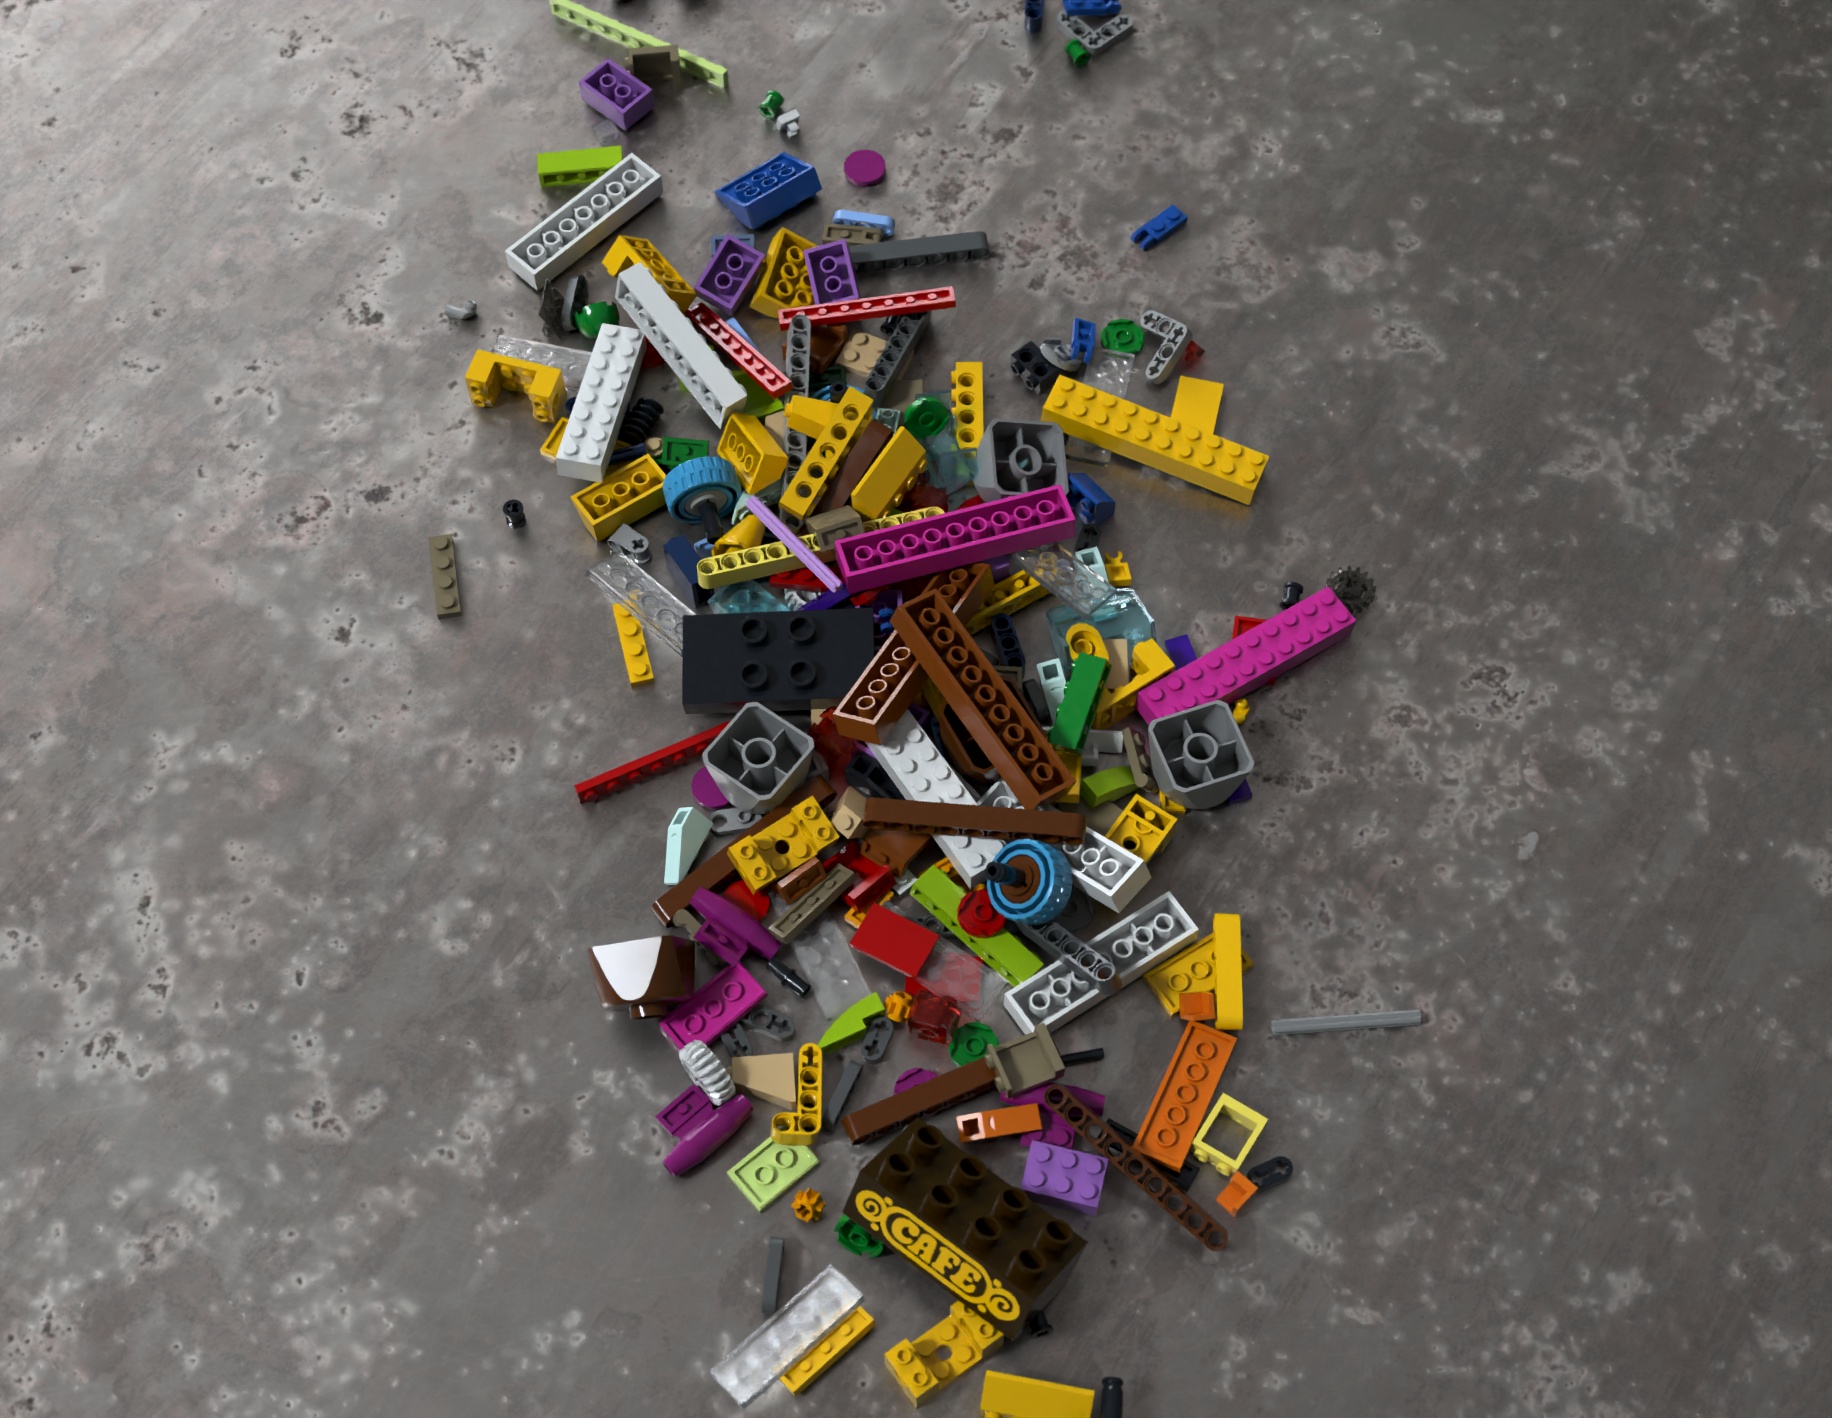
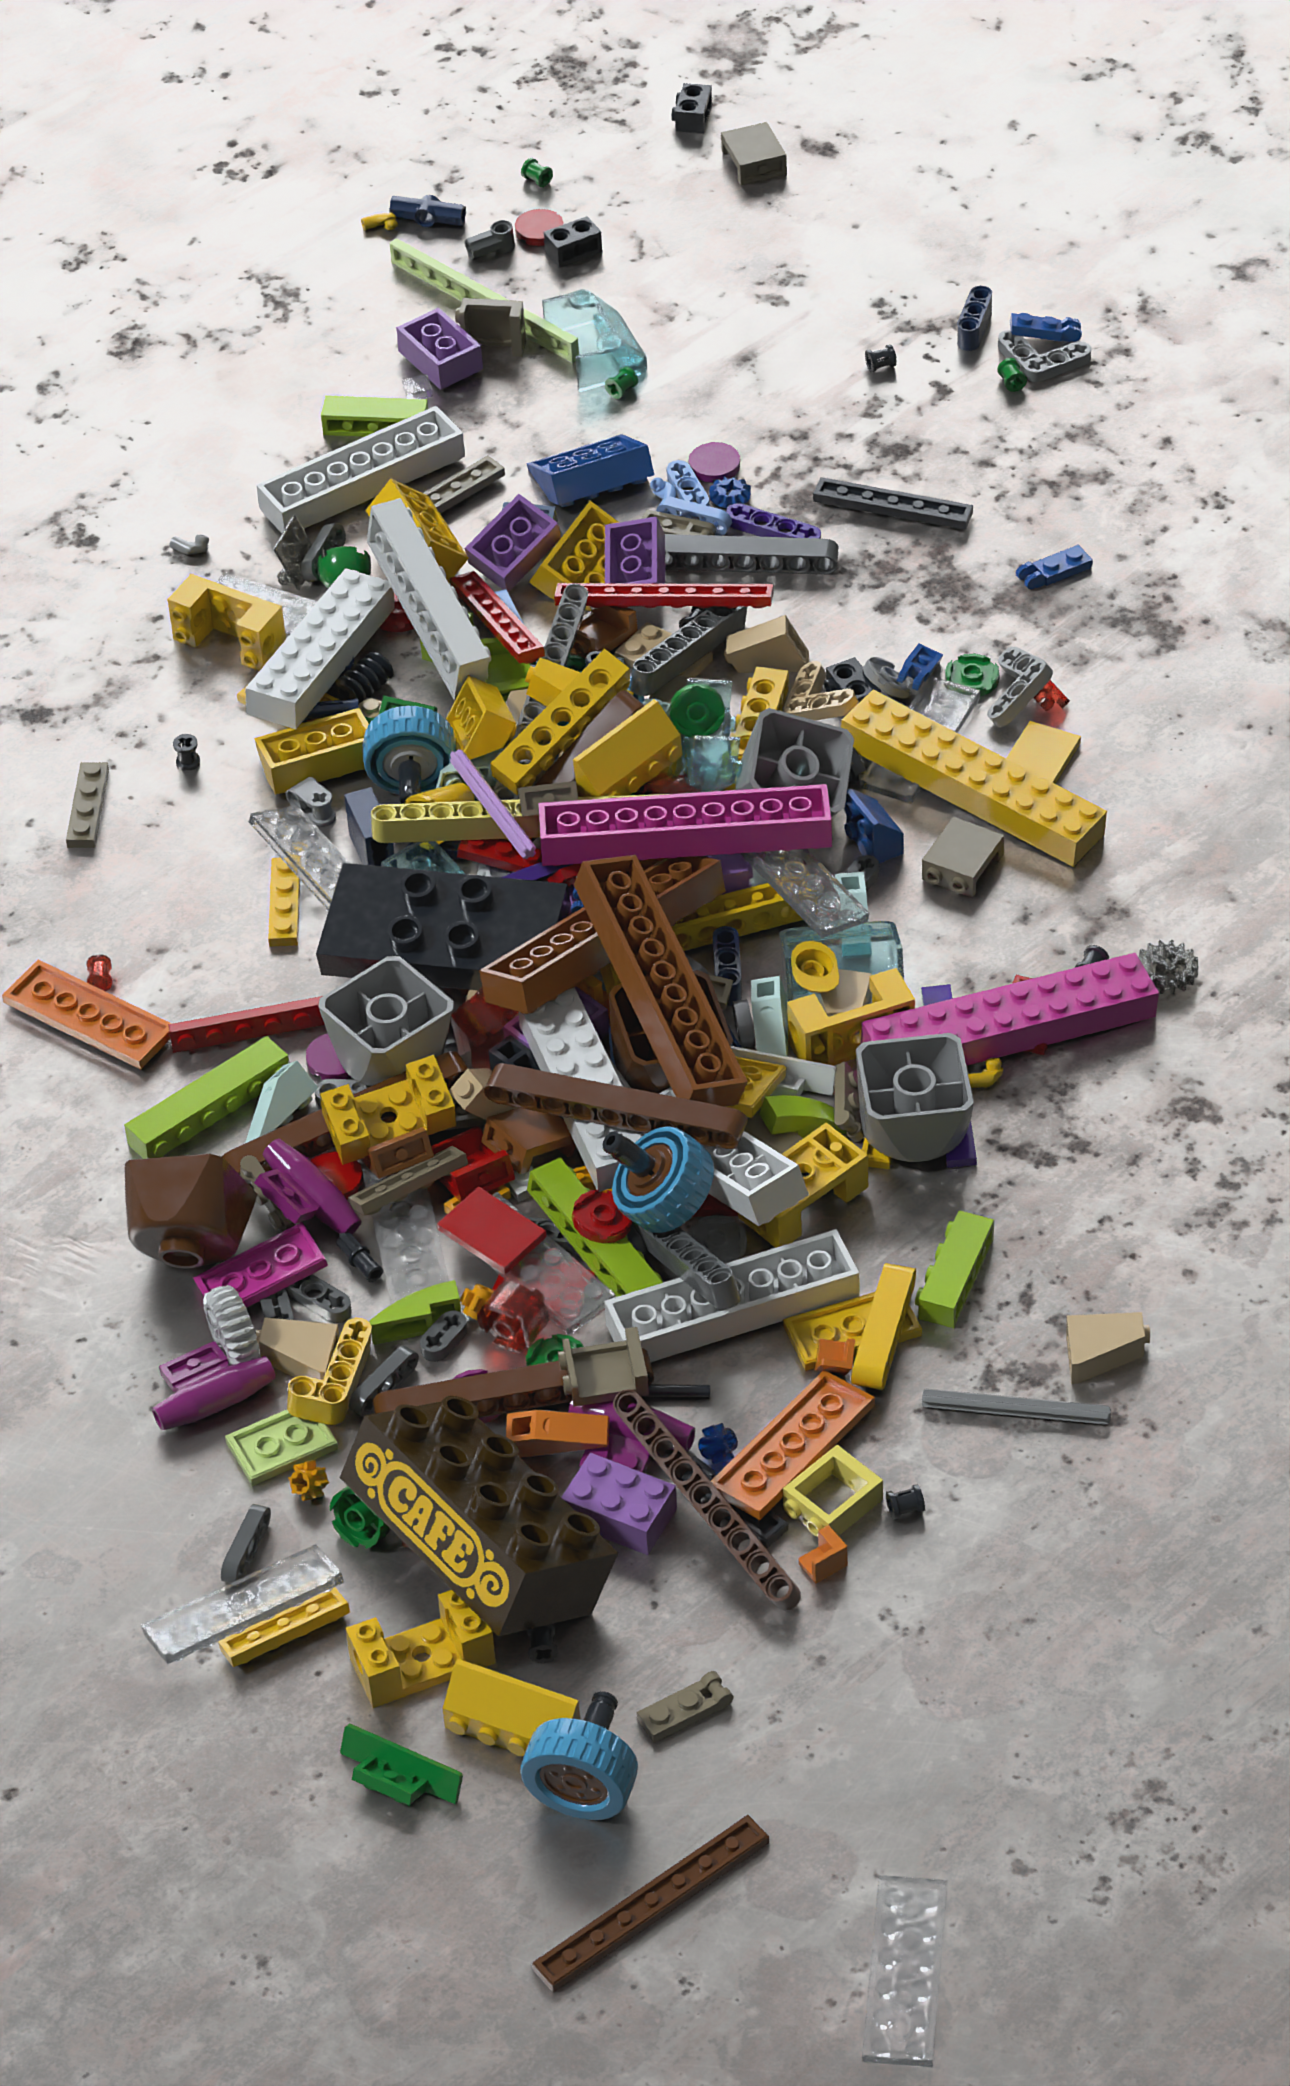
camera: 15 degrees right, 15 degrees down
white tile [775,109,800,137] -> none
green brick [1048,652,1112,756] -> none
yellow plate [1105,551,1132,587] -> none
black beam [1246,1156,1293,1193] -> none
none -> orange plate [2,959,172,1070]
none -> clear red bush [86,954,113,992]
none -> lime brick [124,1036,289,1159]
none -> dark tan plate [423,455,505,513]
none -> clear light blue windscreen [542,289,648,391]
none -> dark tan plate [637,1671,734,1743]
none -> light blue arm [650,477,676,500]
none -> light blue beam [667,460,709,517]
none -> clear blue gear [698,1423,738,1465]
none -> blue gear [709,476,751,508]
none -> tan slope [724,615,809,673]
none -> dark purple beam [726,503,821,539]
none -> tan beam [783,661,859,720]
none -> black plate [813,477,973,530]
none -> black bush [865,344,897,373]
none -> black bush [885,1484,925,1520]
none -> lime brick [915,1210,994,1328]
none -> dark tan panel [922,817,1004,897]
none -> tan slope [1066,1312,1150,1384]

